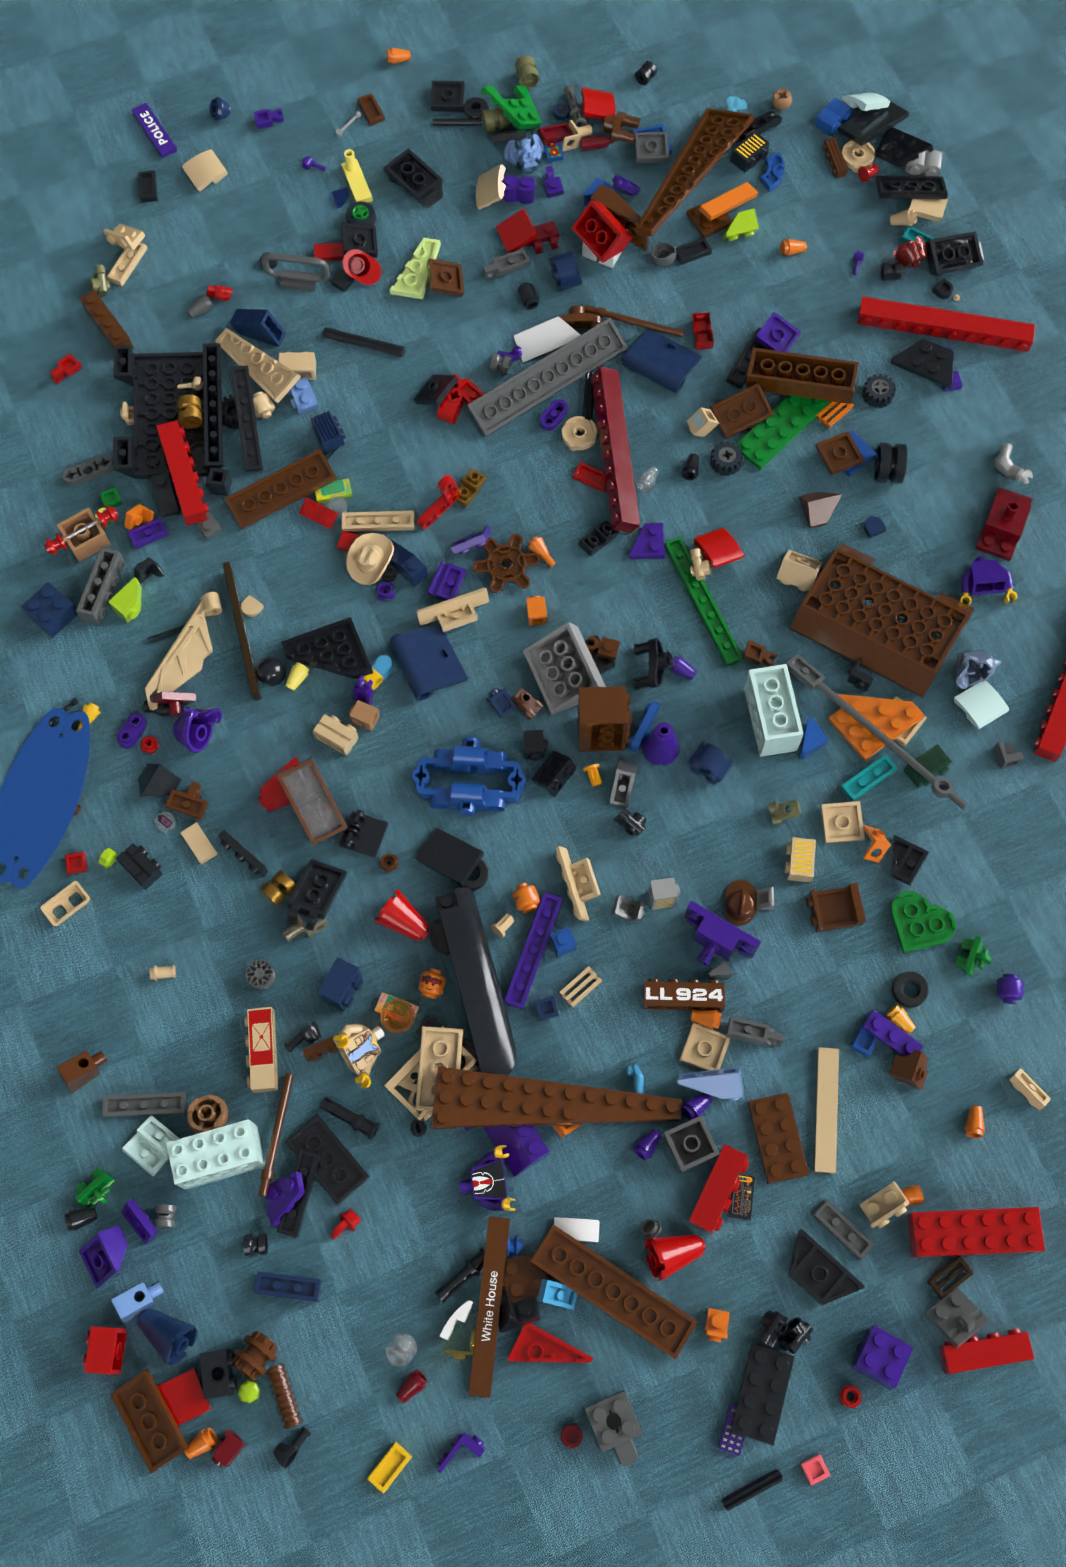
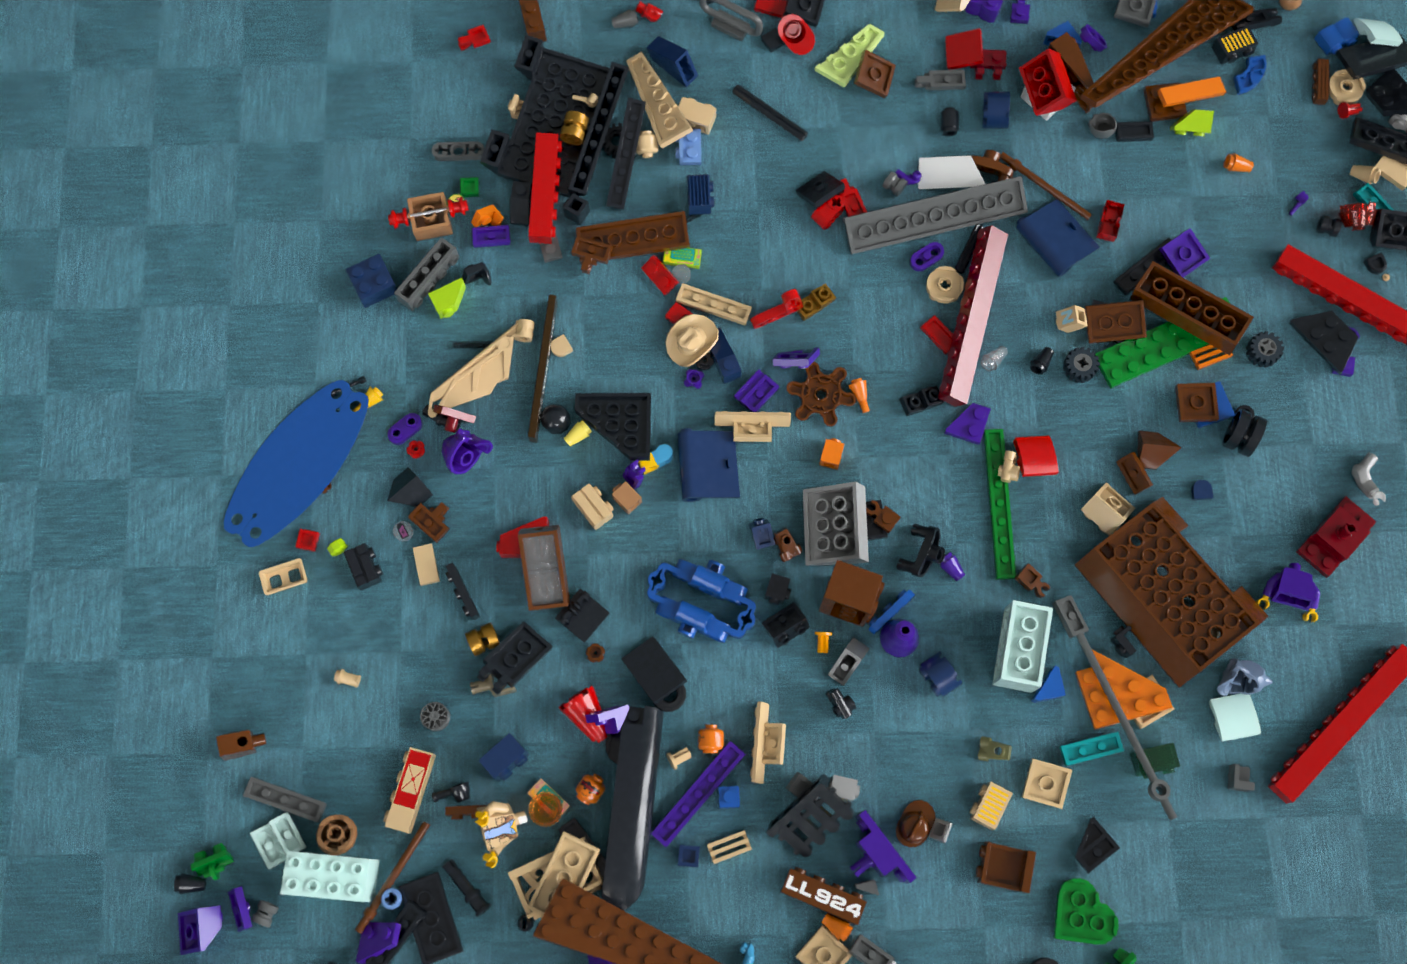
camera: 20 degrees right, 5 degrees up
orange bracket [863,825,891,863] -> none
none -> medium blue cone [381,888,402,909]
none -> reddish brown hinge [571,236,613,275]
none -> slope [585,705,629,734]
none -> black fence [766,773,854,857]
none -> reddish brown plate [1116,452,1153,495]

